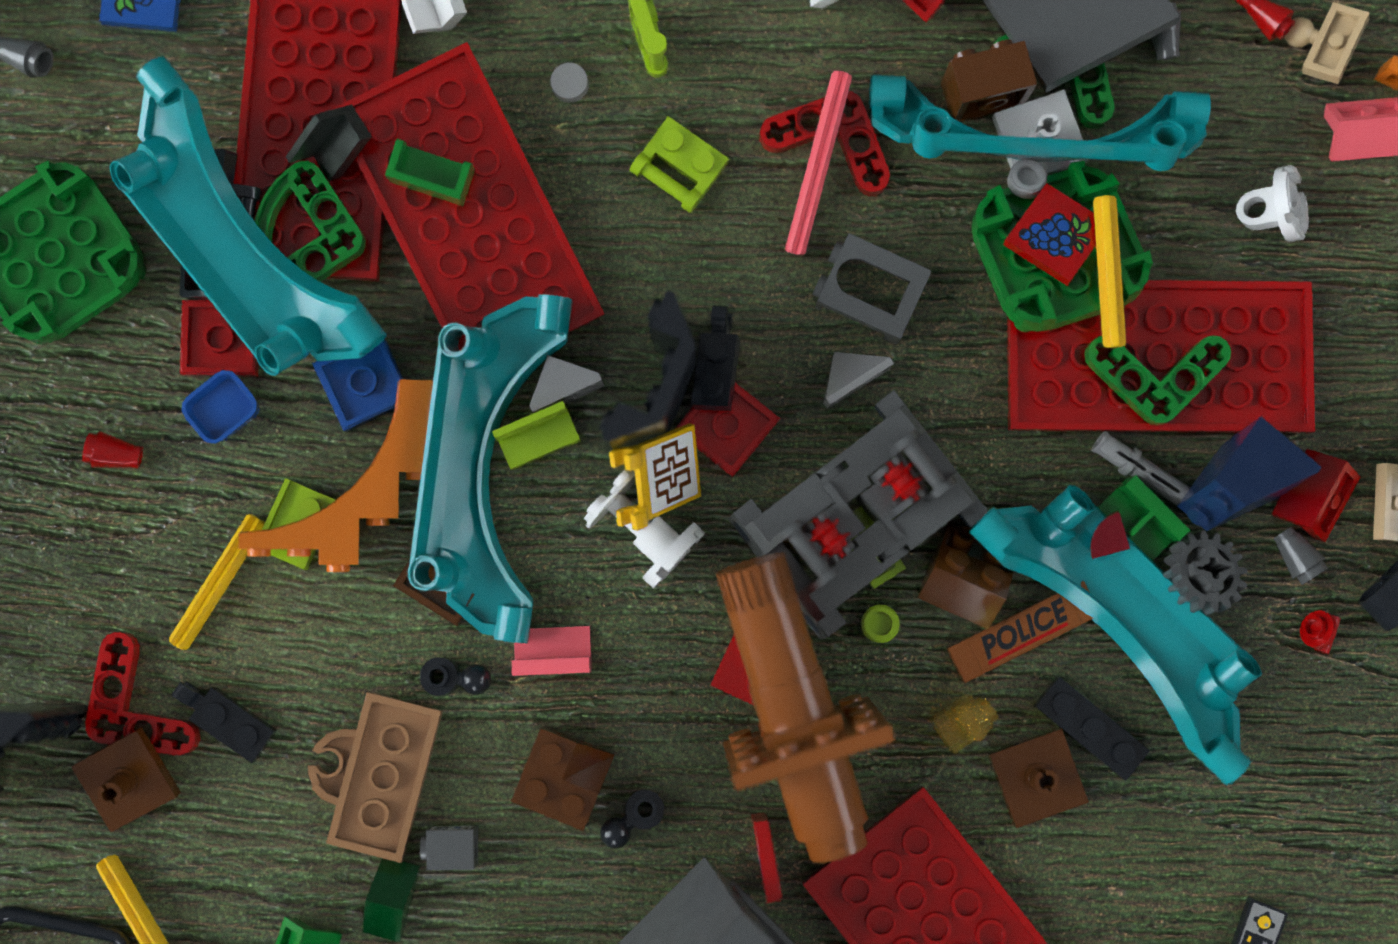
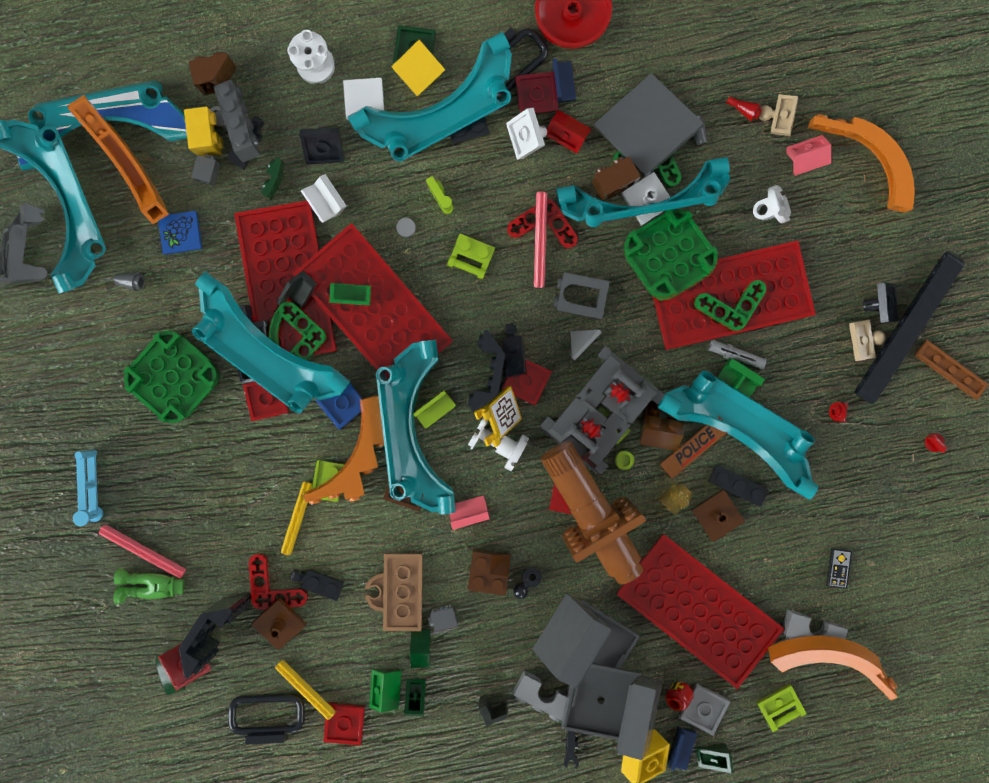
camera: 15 degrees left, 5 degrees up
red cone [82,431,143,469] -> none
blue piece [181,370,259,444] -> none
black plate [420,657,491,696] -> none
light grey slope [529,355,604,413] -> none
red tile [751,812,782,903] -> none
red tile [1003,183,1096,286] -> none
light grey tile [1007,159,1047,199] -> none
dark red tile [1091,510,1130,559] -> none
yellow axle [1093,195,1126,348] -> none
dark grey gear [1163,530,1248,616] -> none
dark blue slope [1177,417,1321,531] -> none
red panel [1271,449,1361,542] -> none
dark grey cone [1273,526,1328,585] -> none

